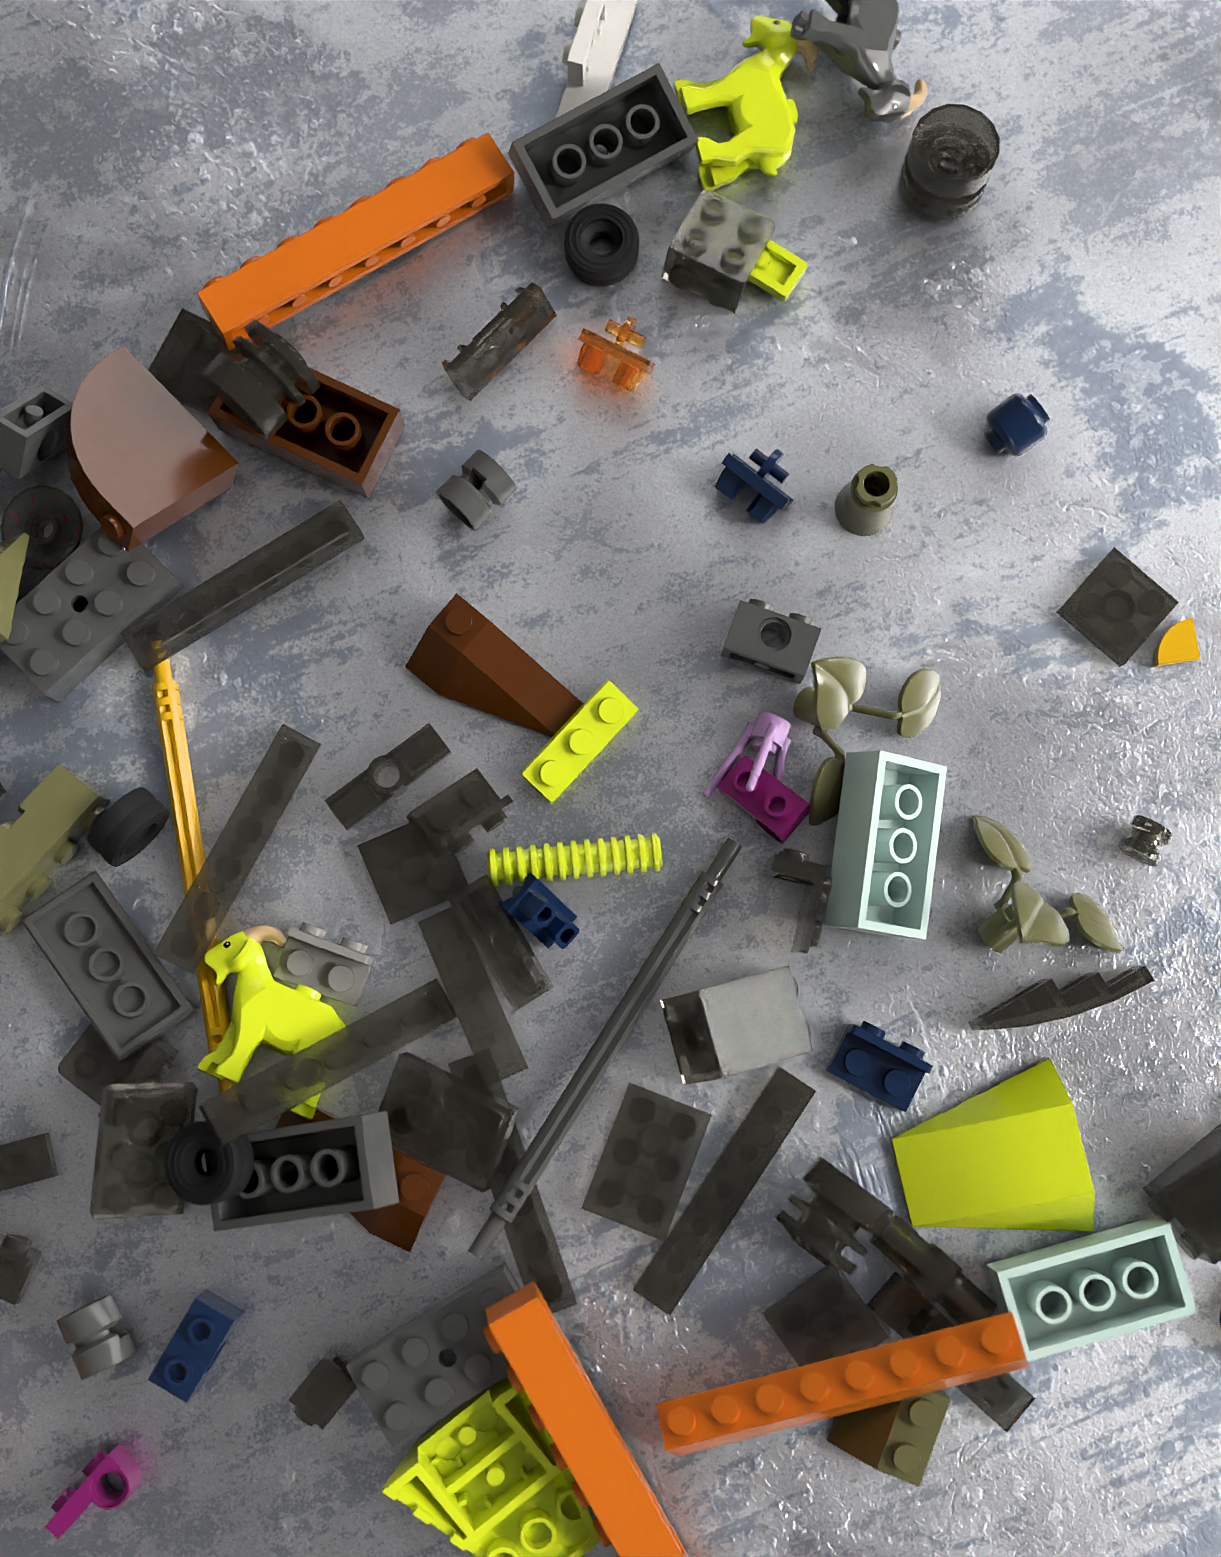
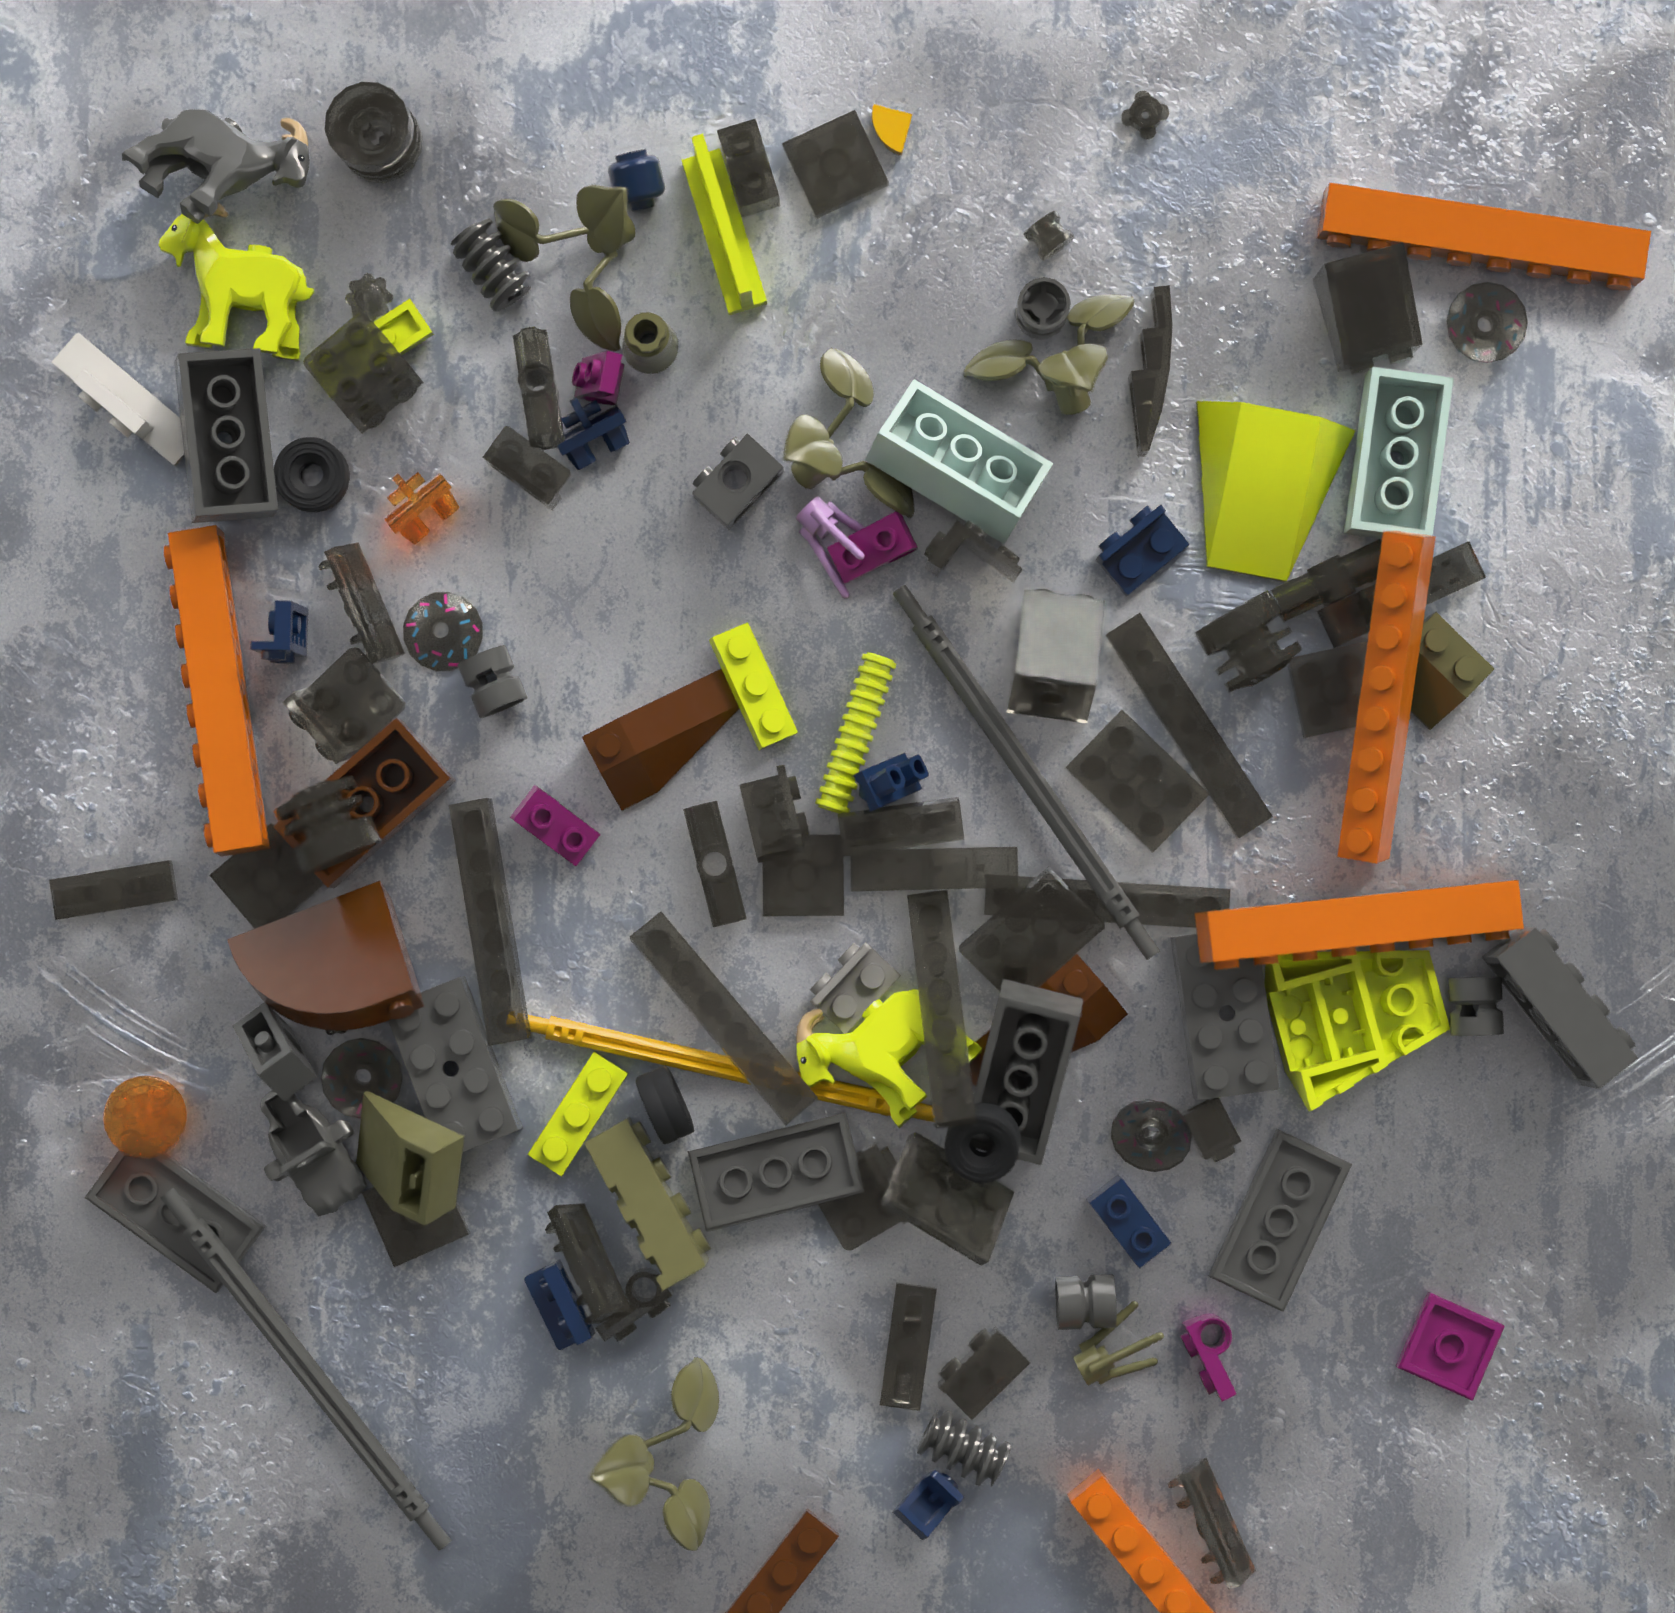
camera: 60 degrees left, 5 degrees up
none -> clear smoke plate [49,860,178,920]
none -> dark blue bracket [250,600,308,664]
none -> clear smoke bracket [282,647,405,764]
none -> clear smoke plant [345,273,394,323]
none -> clear smoke dish [403,592,483,672]
none -> dark grey piece [450,218,531,311]
none -> clear smoke bracket [482,426,571,511]
none -> olive plant [493,185,635,351]
none -> magenta plate [510,785,601,866]
none -> clear smoke piece [513,326,565,450]
none -> neon yellow plate [527,1051,629,1177]
none -> magenta plate [572,350,625,405]
none -> neon yellow fence [681,134,767,316]
none -> clear smoke brick [717,118,780,217]
none -> dark grey wheel [1015,277,1071,340]
none -> olive plant [1073,1301,1164,1386]
none -> clear smoke dish [1111,1099,1192,1172]
none -> dark grey tile [1208,1129,1352,1312]

